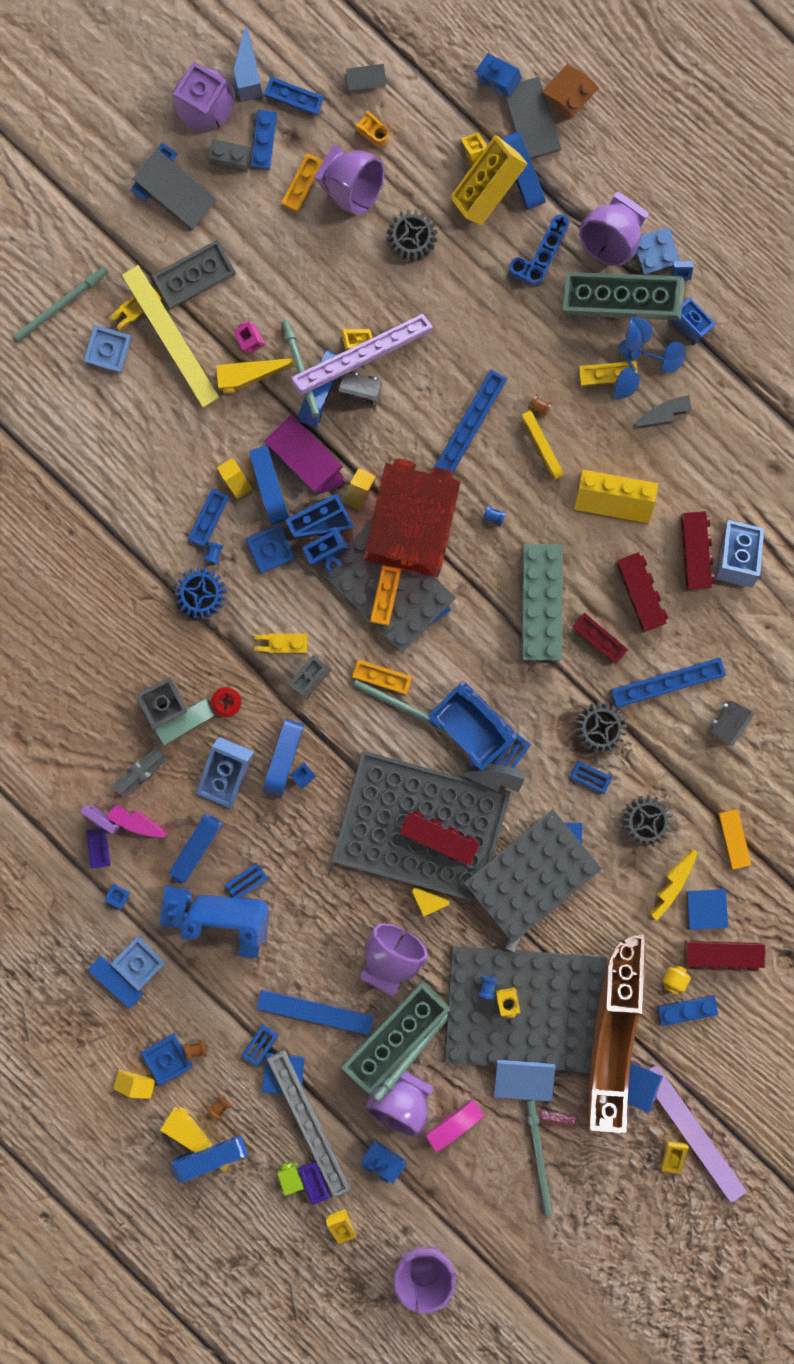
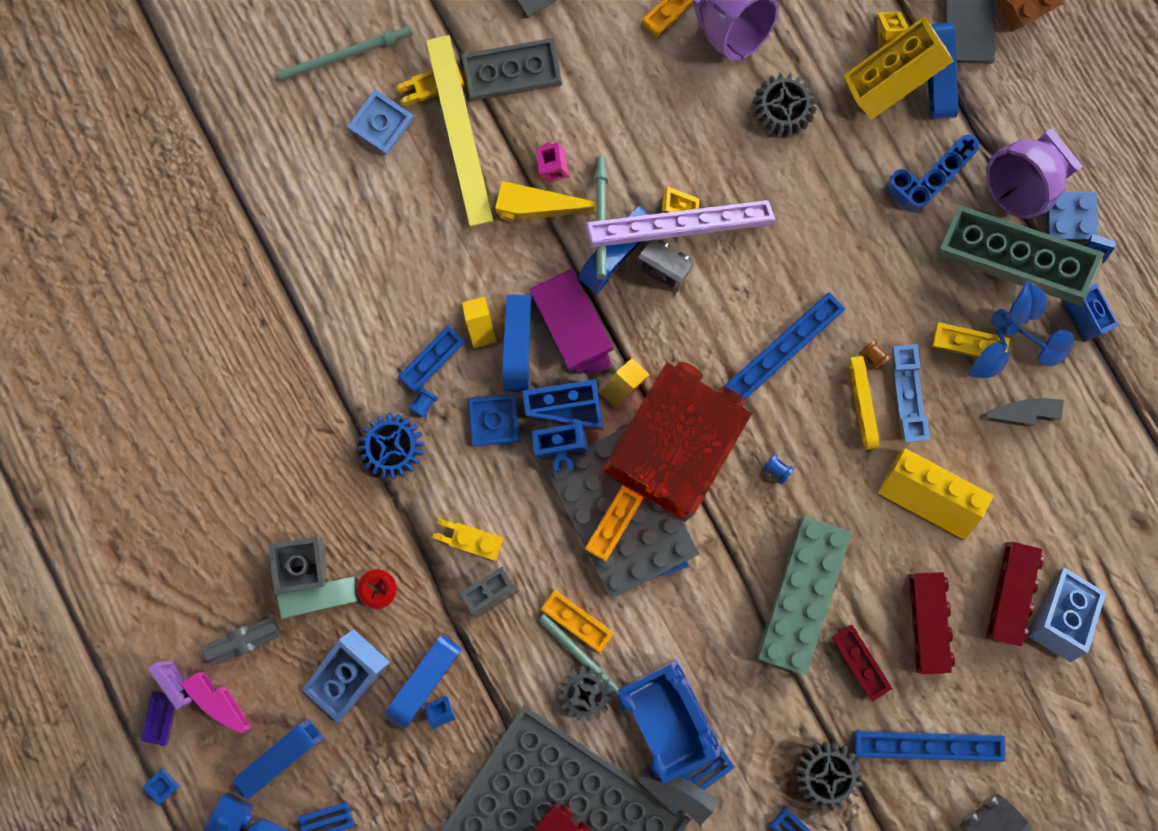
camera: 20 degrees right, 5 degrees down
none -> dark grey gear [558,666,613,722]
none -> medium blue slope [892,344,930,443]

